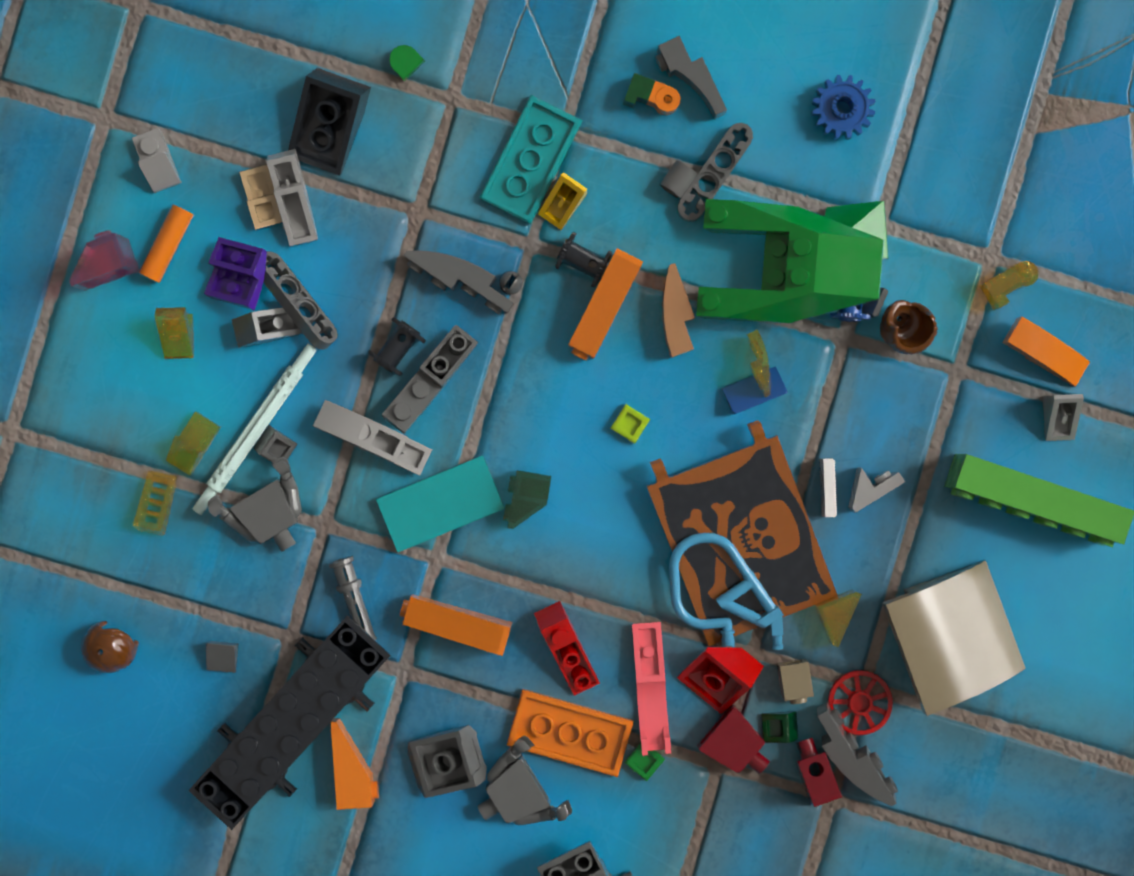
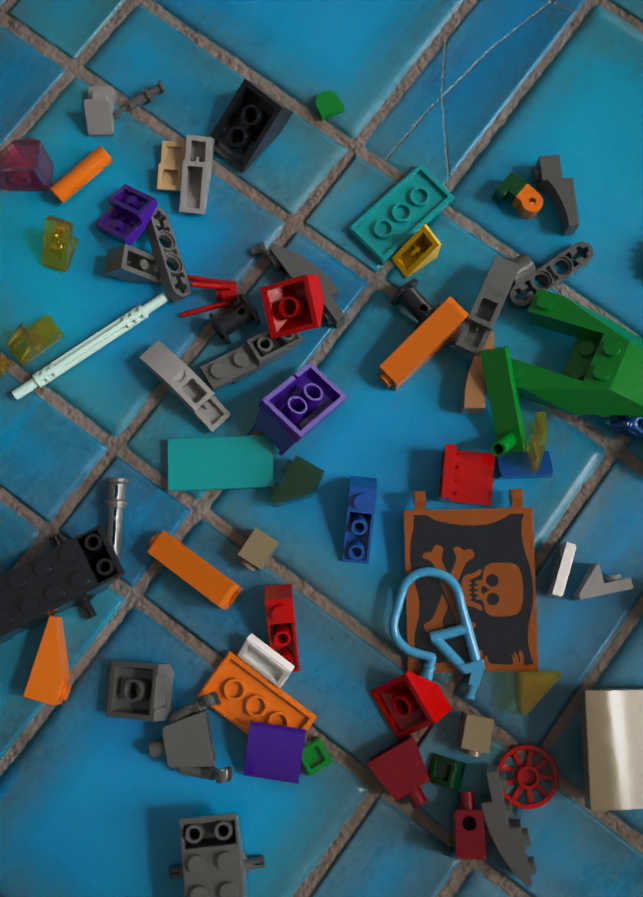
camera: 25 degrees right, 10 degrees down
dark grey torso [207,457,302,552] -> none
dark grey slope [253,425,297,461] -> none
dark grey hinge [499,271,523,295] -> none
lime tile [611,404,650,444] -> none
coral piece [632,622,671,756] -> none
none -> dark grey piece [113,80,166,119]
none -> red plant [180,275,237,317]
none -> white tile [237,633,295,688]
none -> dark tan brick [238,527,279,572]
none -> dark purple slope [244,721,306,784]
none -> dark grey piece [251,241,268,258]
none -> dark purple piece [254,362,347,456]
none -> red slope [259,274,324,339]
none -> blue slope [342,476,377,564]
none -> red bracket [438,444,495,506]
none -> dark grey slope [455,255,520,357]
none -> green piece [480,346,527,457]

